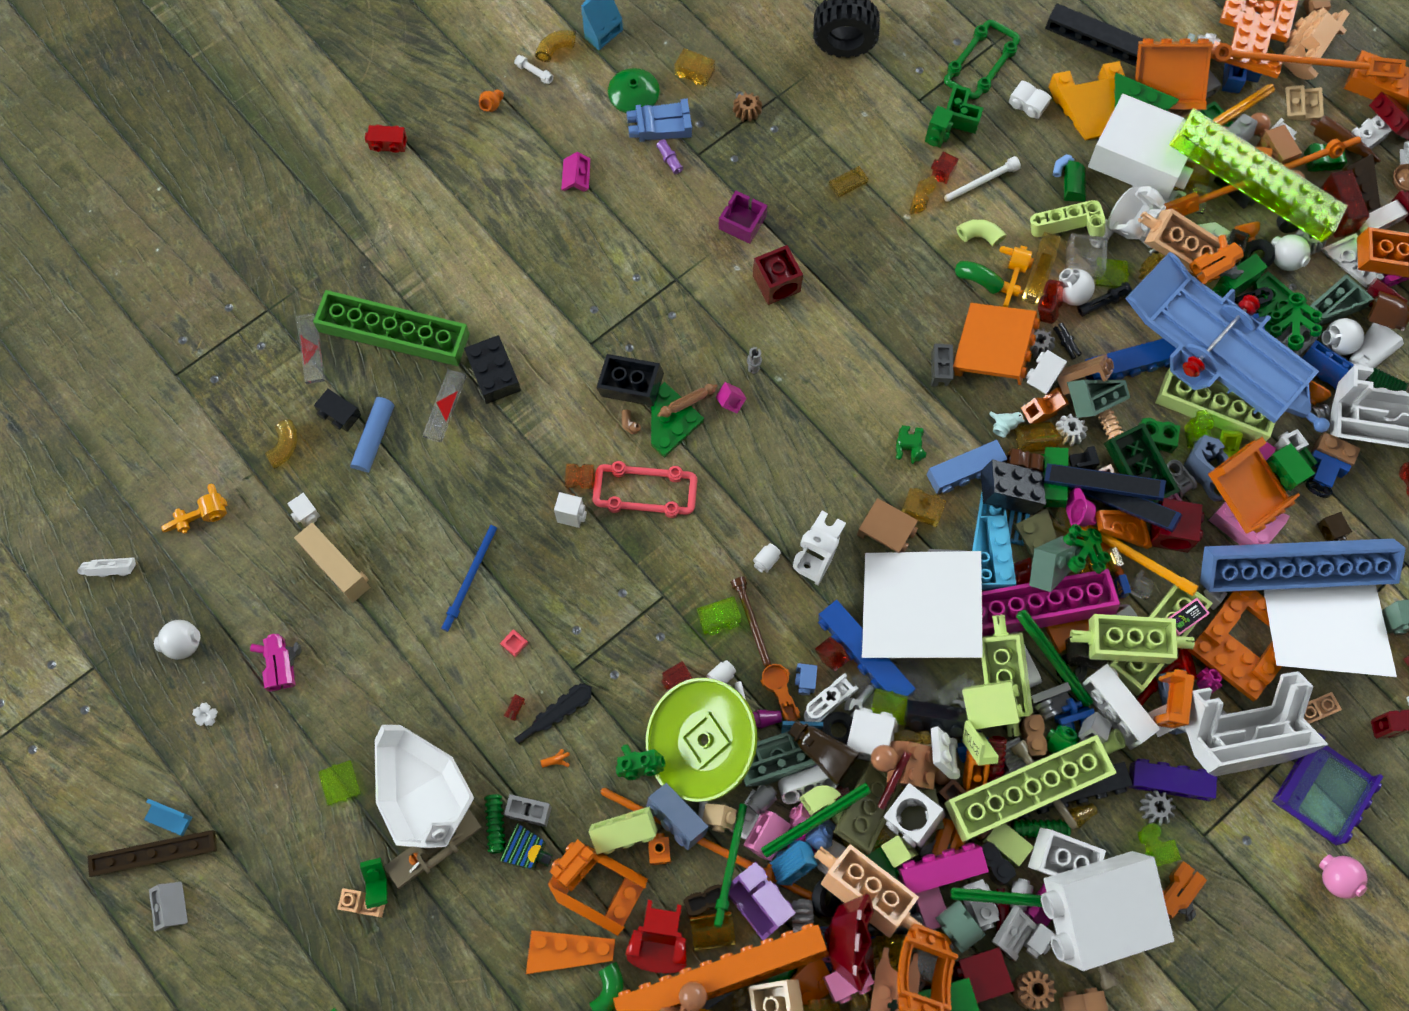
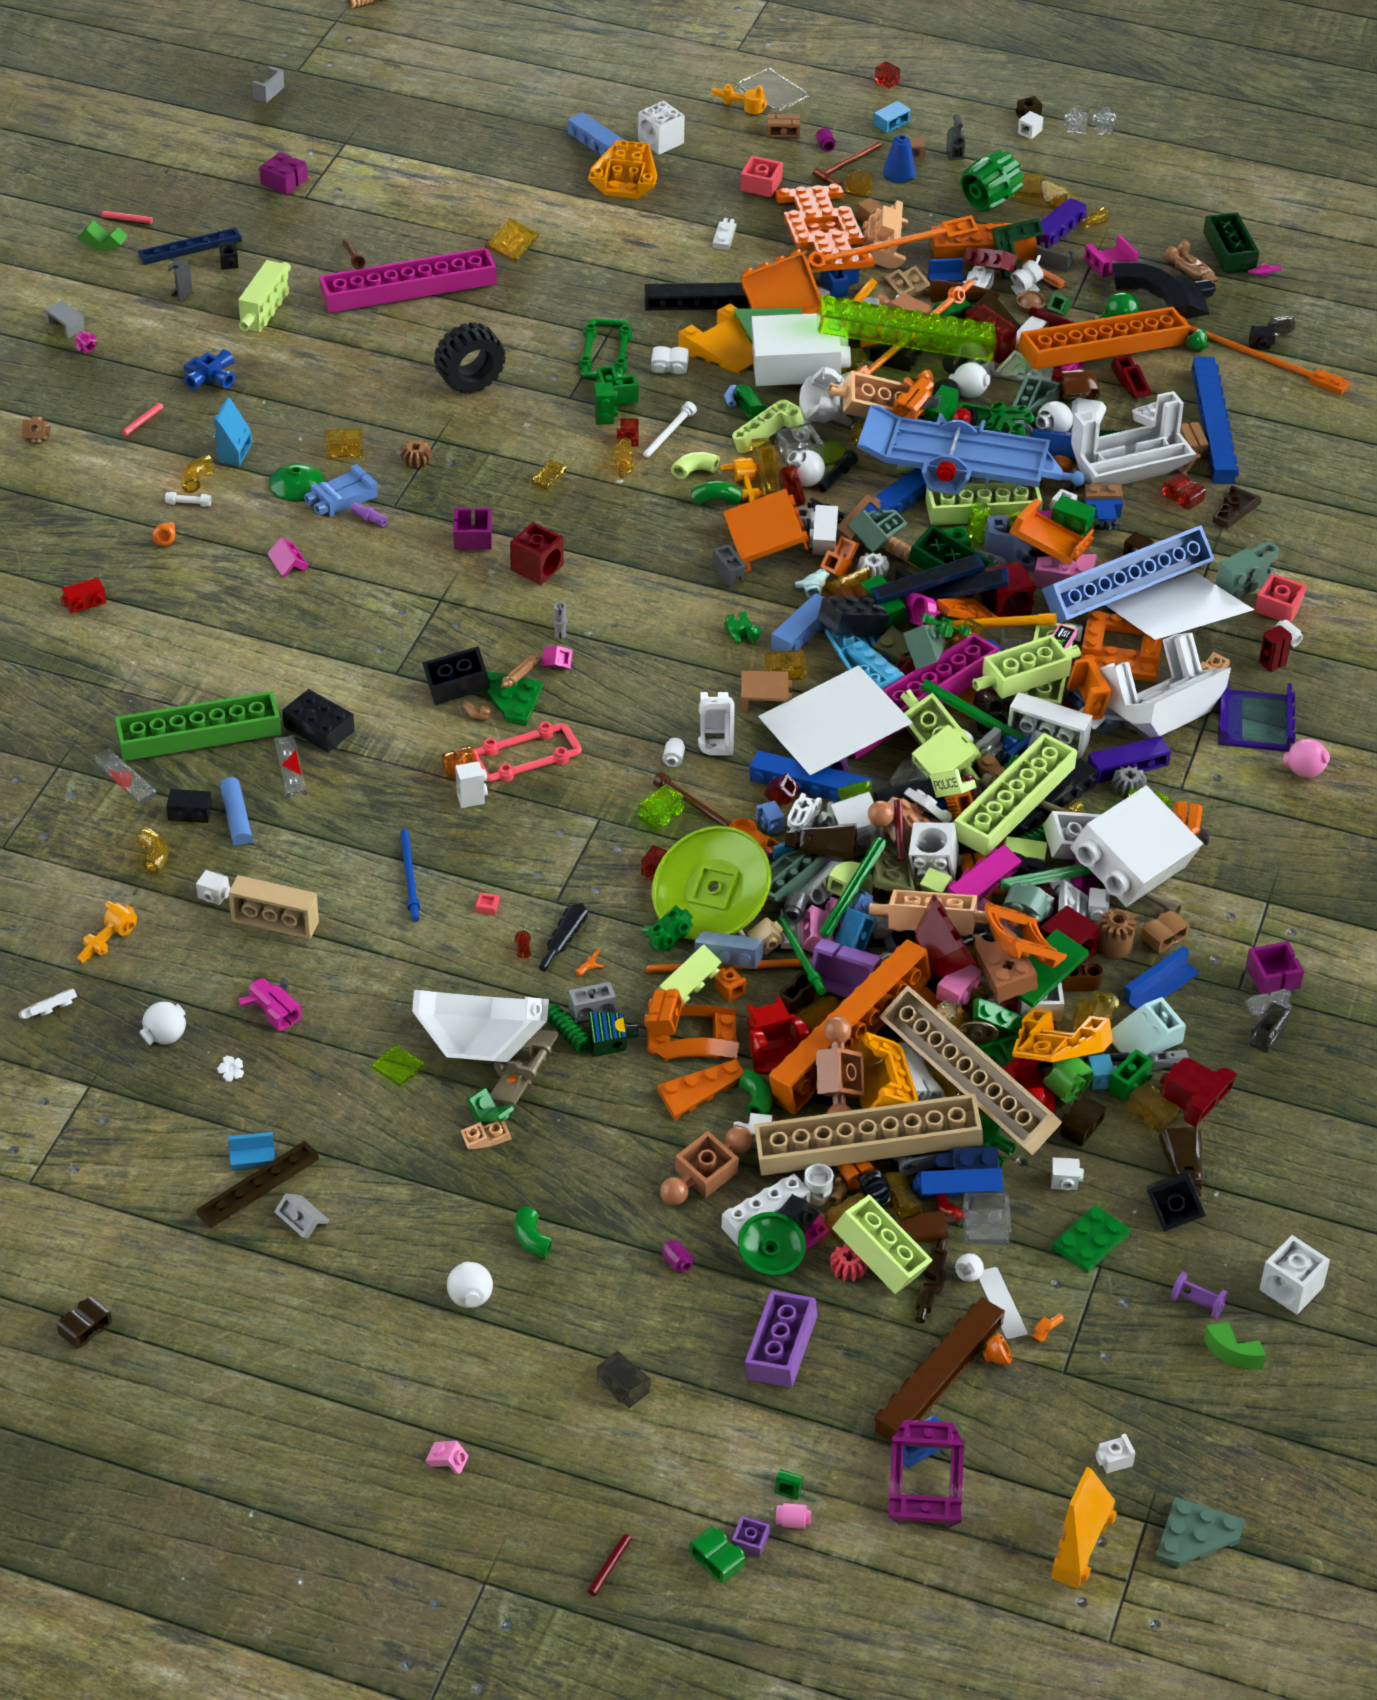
camera: 30 degrees left, 25 degrees down
none -> blue panel [928,258,964,283]

